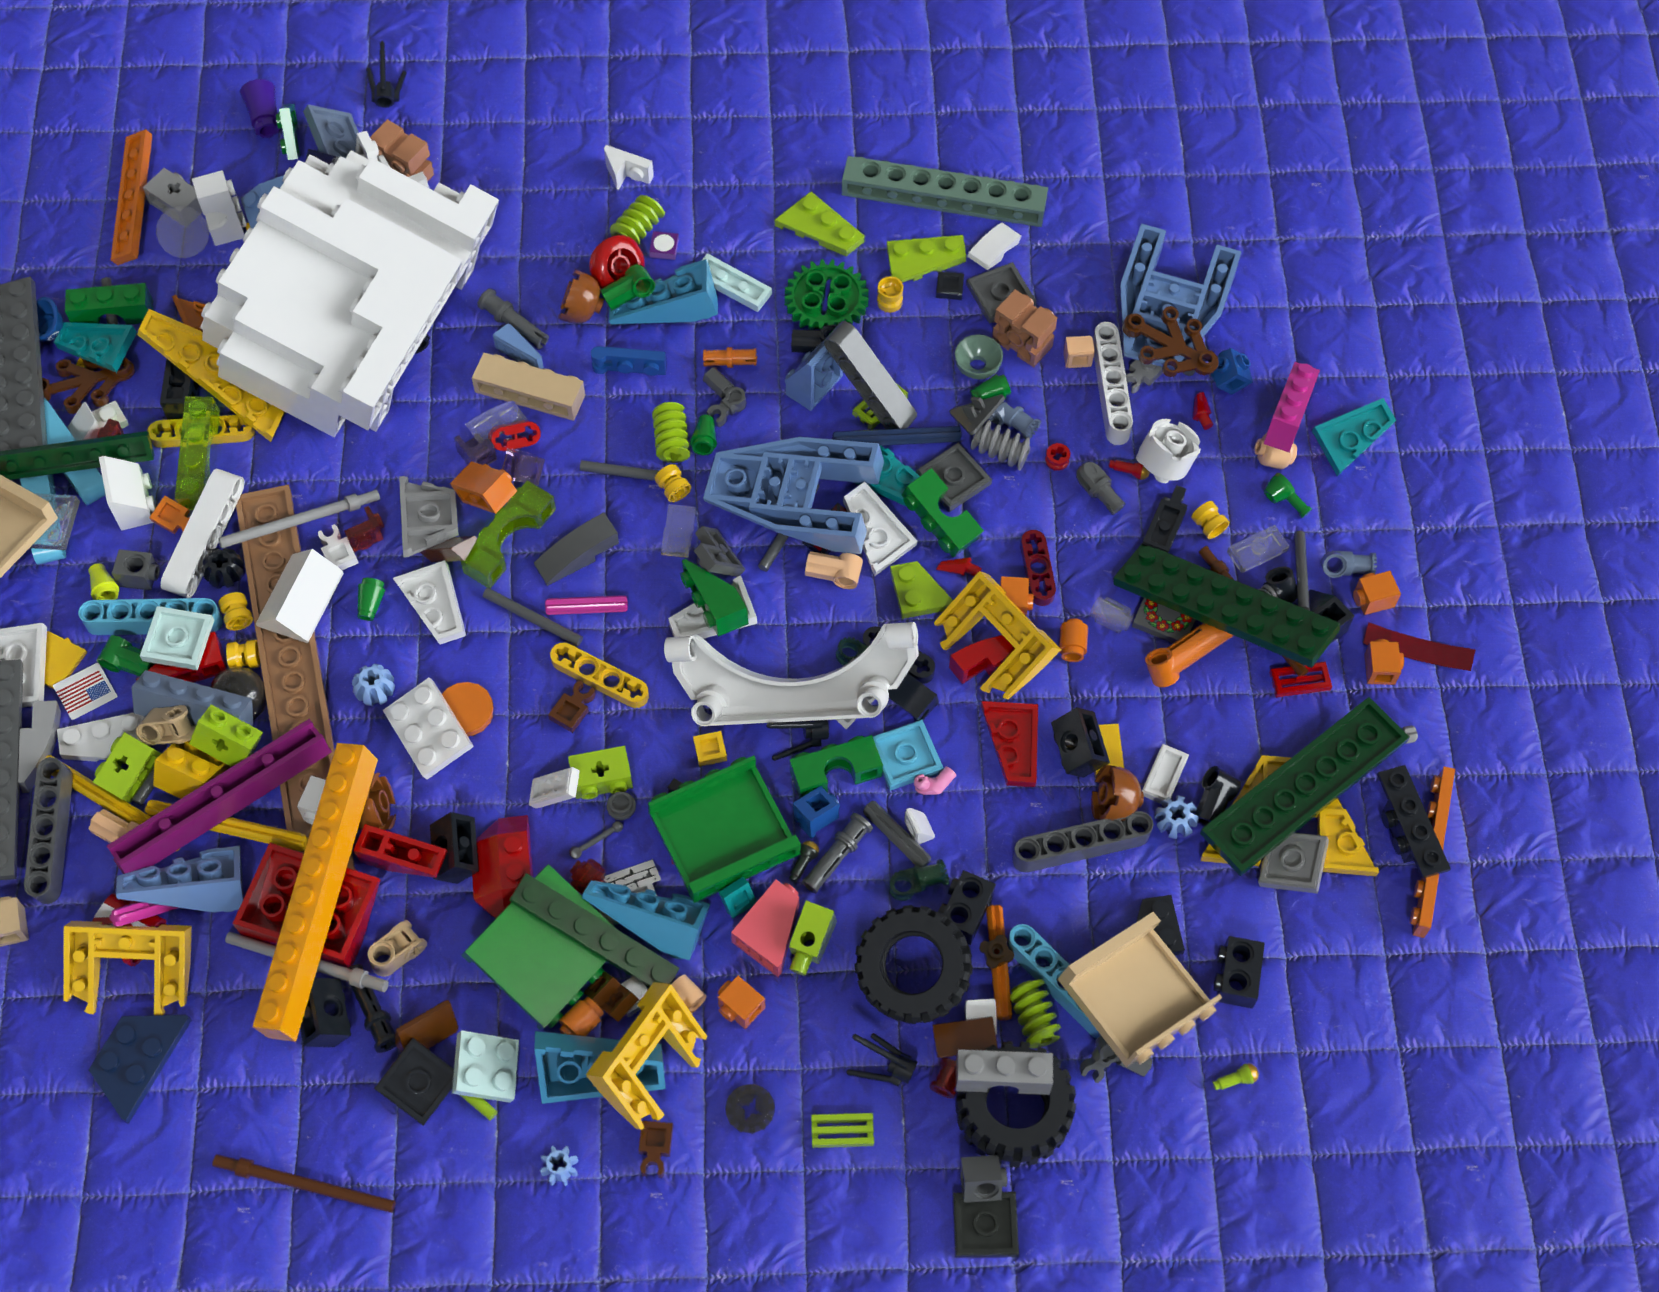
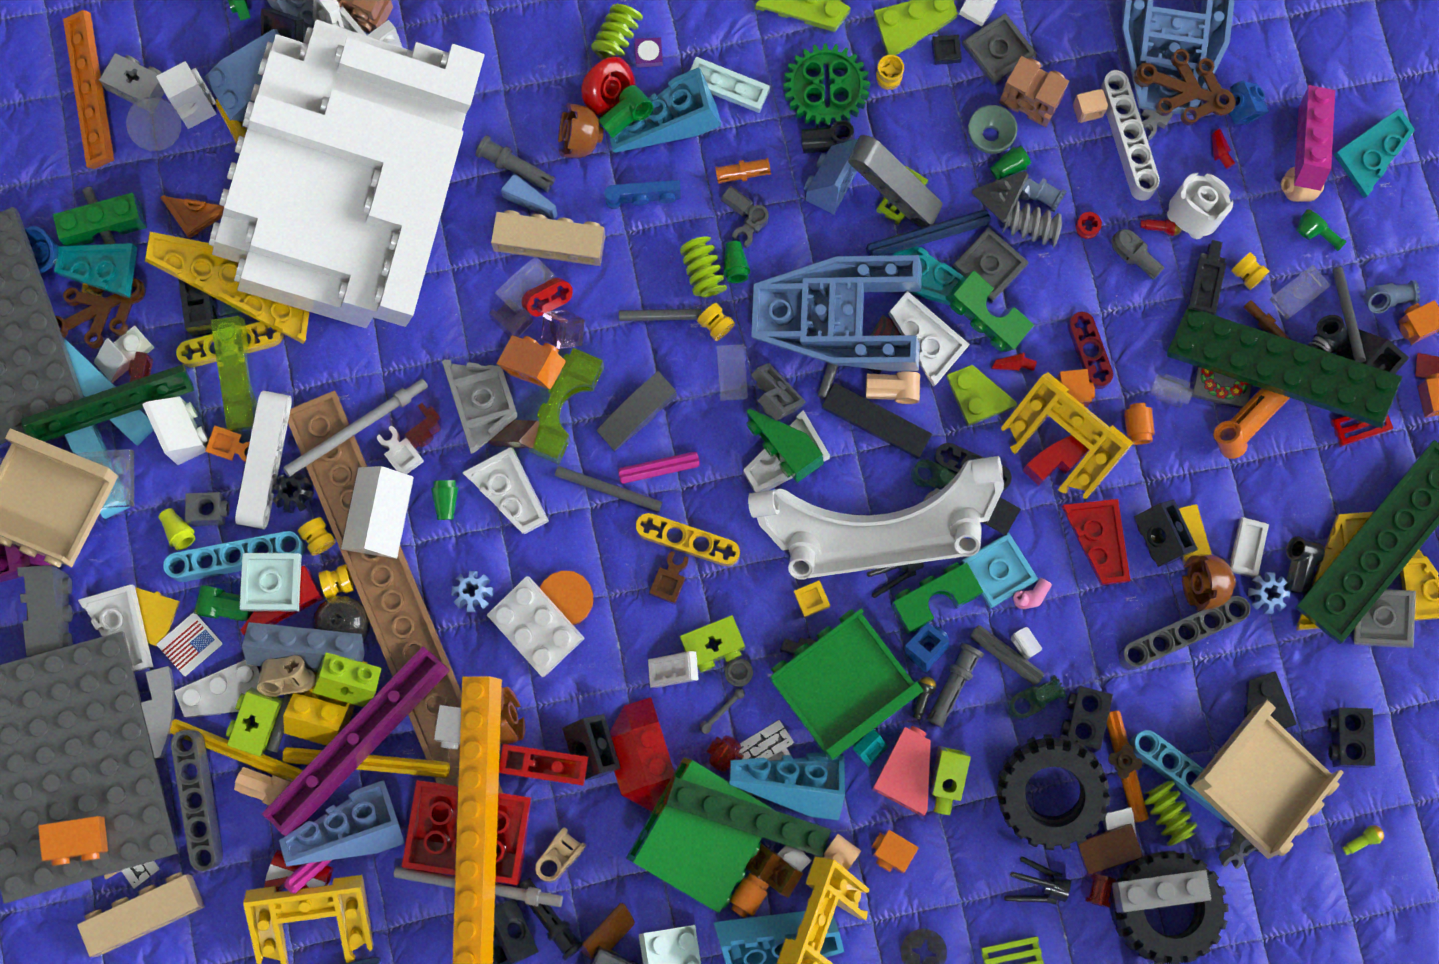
camera: 10 degrees left, 15 degrees up
none -> black tile [822,383,932,459]

